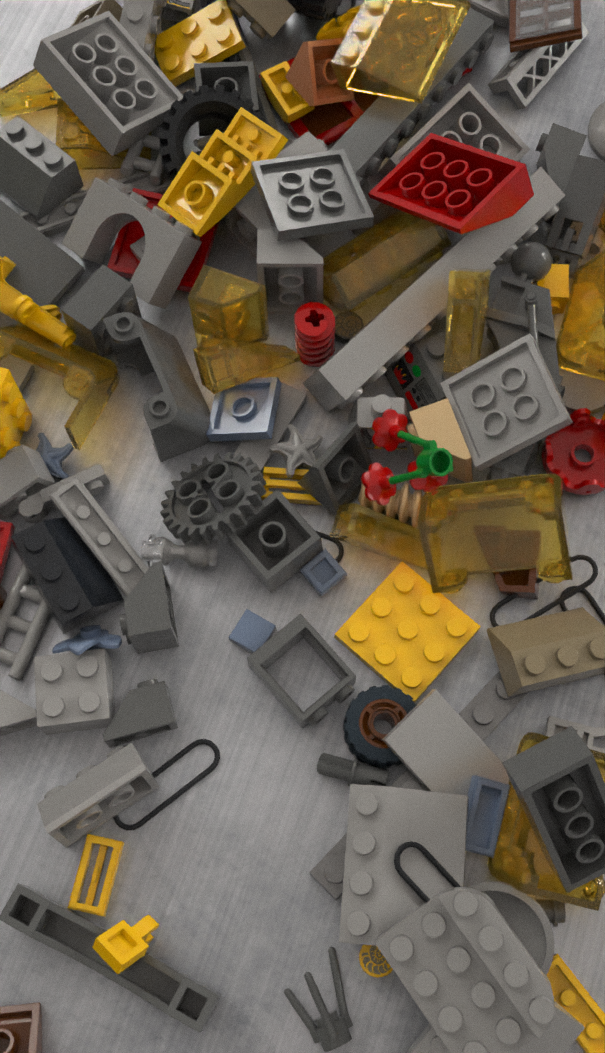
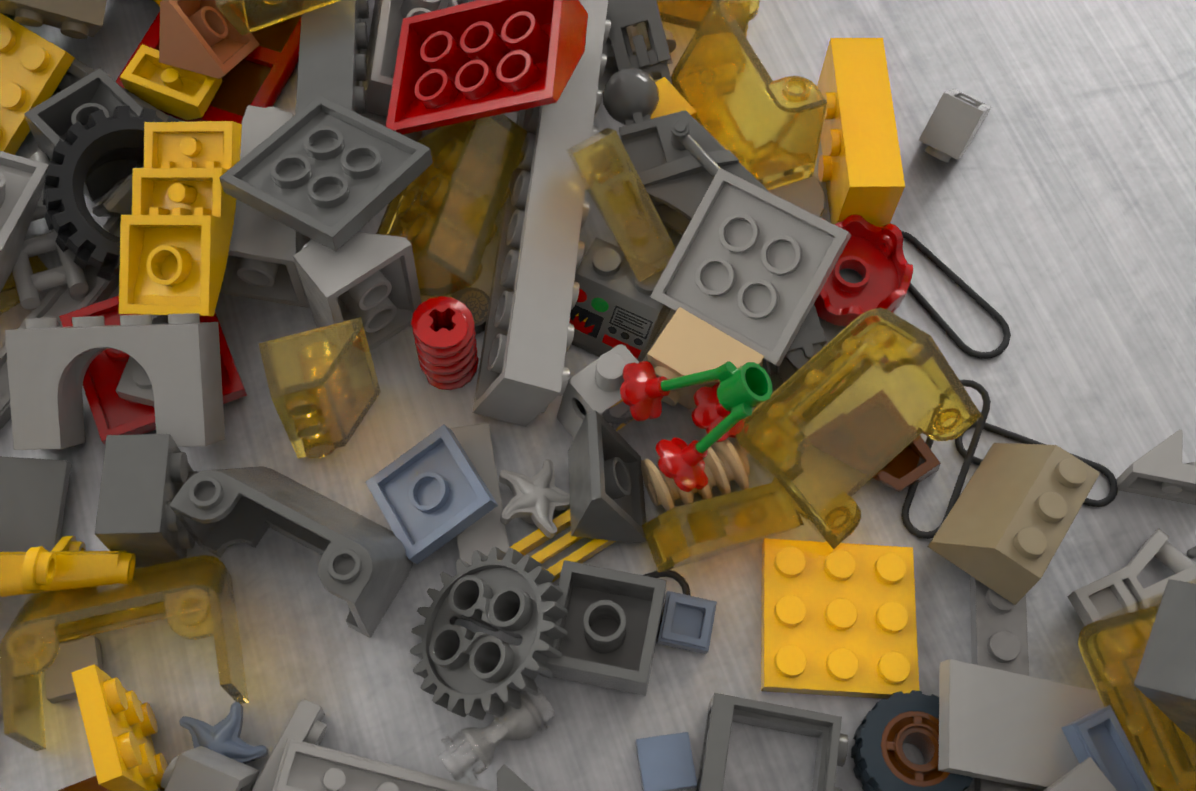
camera: 45 degrees left, 5 degrees down
clear yellow slope [193,338,300,394] -> none

